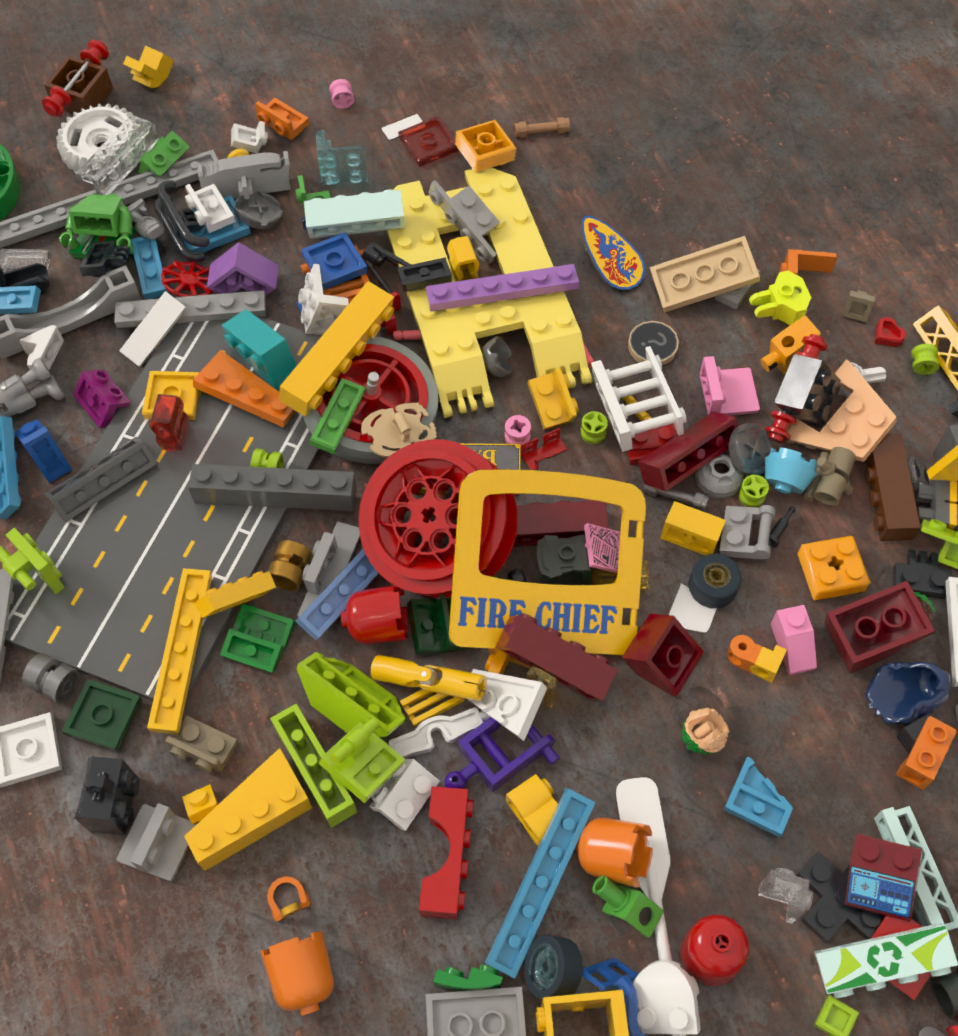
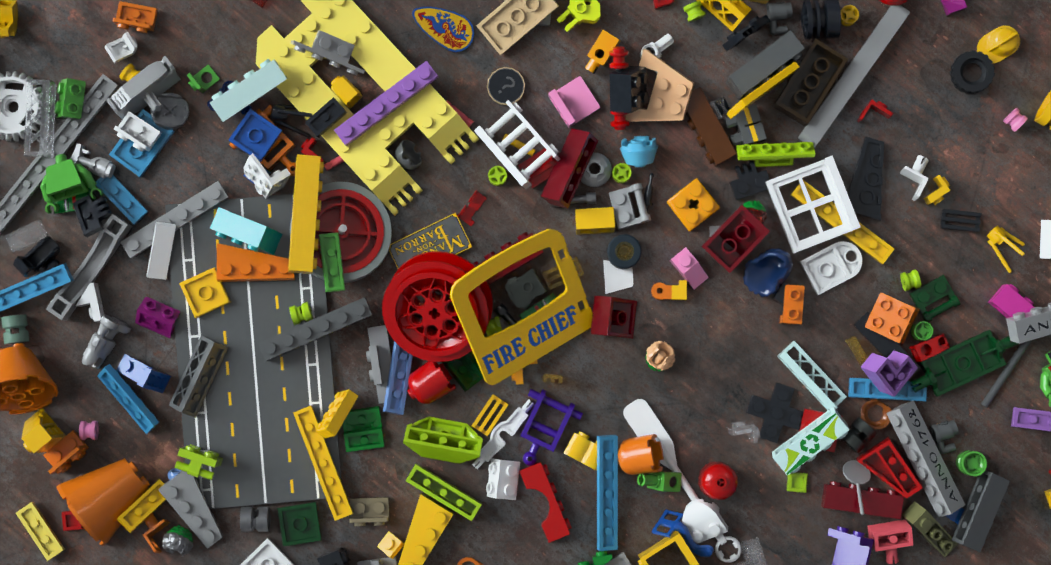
camera: 25 degrees left, 25 degrees up
clear red brick [150,394,190,452] -> none
black piece [154,180,210,262] -> none
red wheel [161,260,214,297] -> none
medium lavender brick [207,242,279,296] -> none
pearl gold wheel [268,540,313,591] -> none
clear light blue bracket [316,130,368,185] -> none
lime plate [319,718,406,803] -> none
tan shield [361,403,437,458] -> none
yellow piece [371,655,487,701] -> none
white wing [467,669,547,741] -> none
dark red brick [495,613,617,701] -> none
bright pink wheel [505,415,531,448] -> none
black wheel [524,935,583,1000] -> none
yellow bracket [528,368,578,430] -> none
bright pink piece [584,523,620,573] -> none
dark azure wing [723,757,793,838] -> none
flat silver tile [729,423,772,476] -> none
dark tan pin [803,447,856,506] -> none
slope [845,834,922,922] -> none

